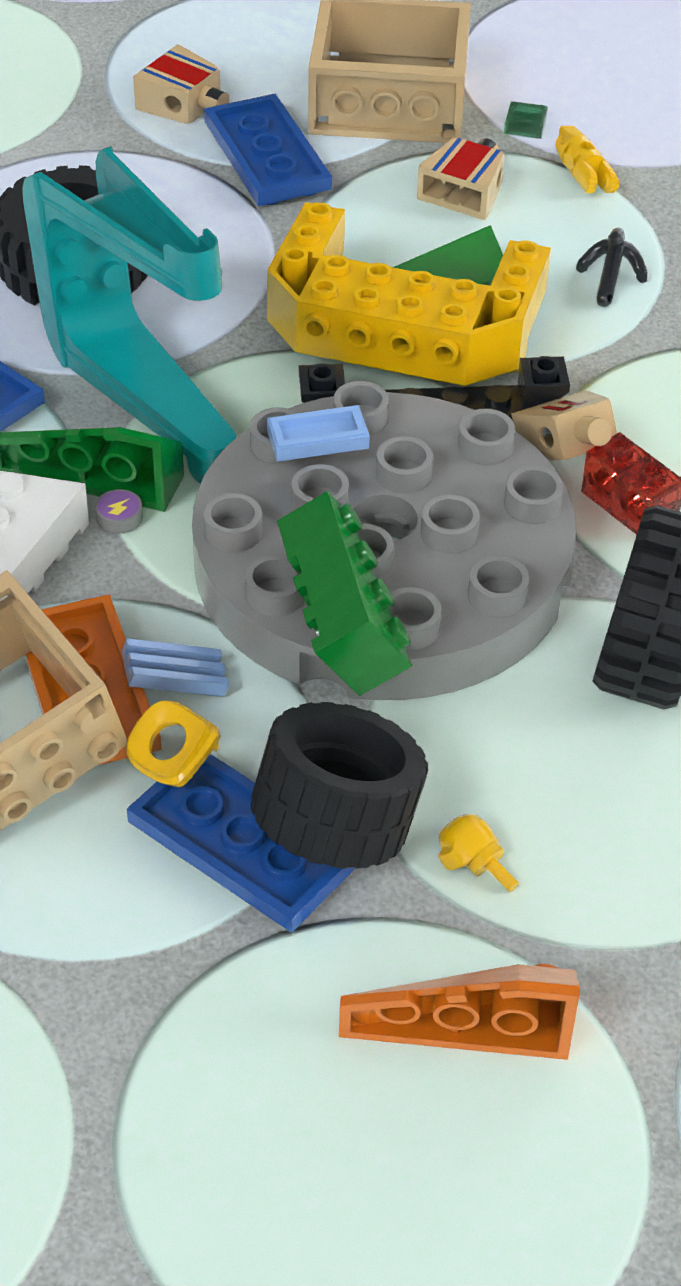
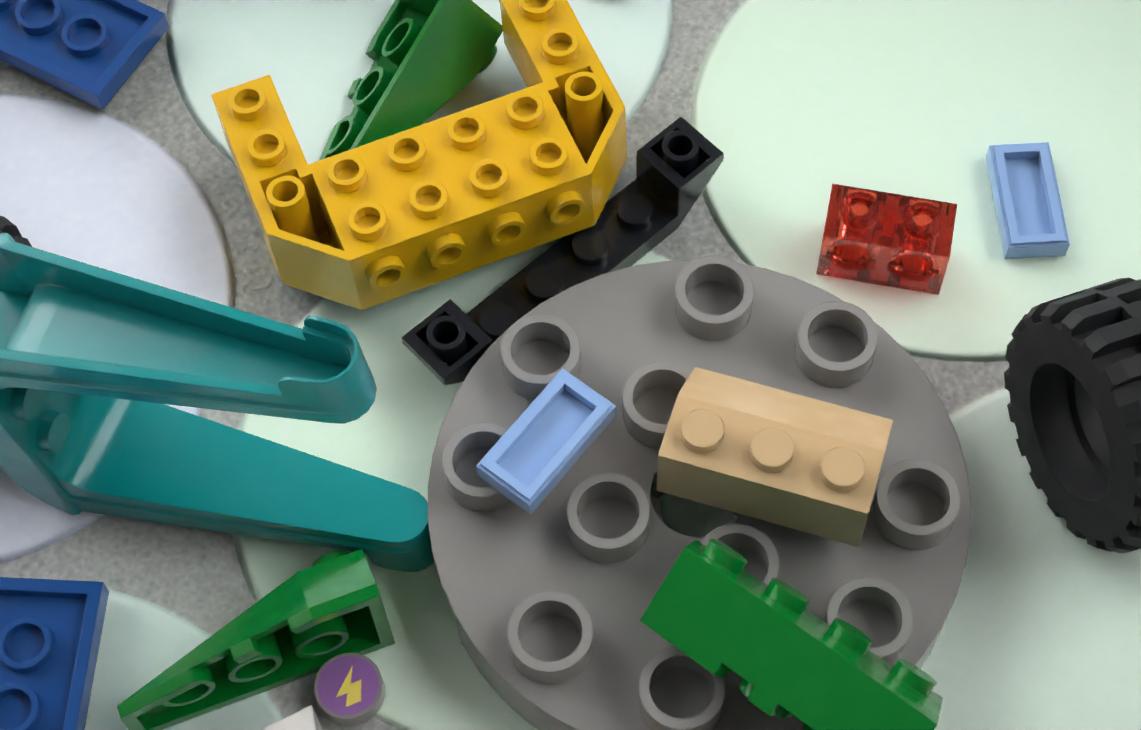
camera: 35 degrees left, 15 degrees up
tan torso [511,390,618,461] -> none
none -> tan slope [656,367,893,547]

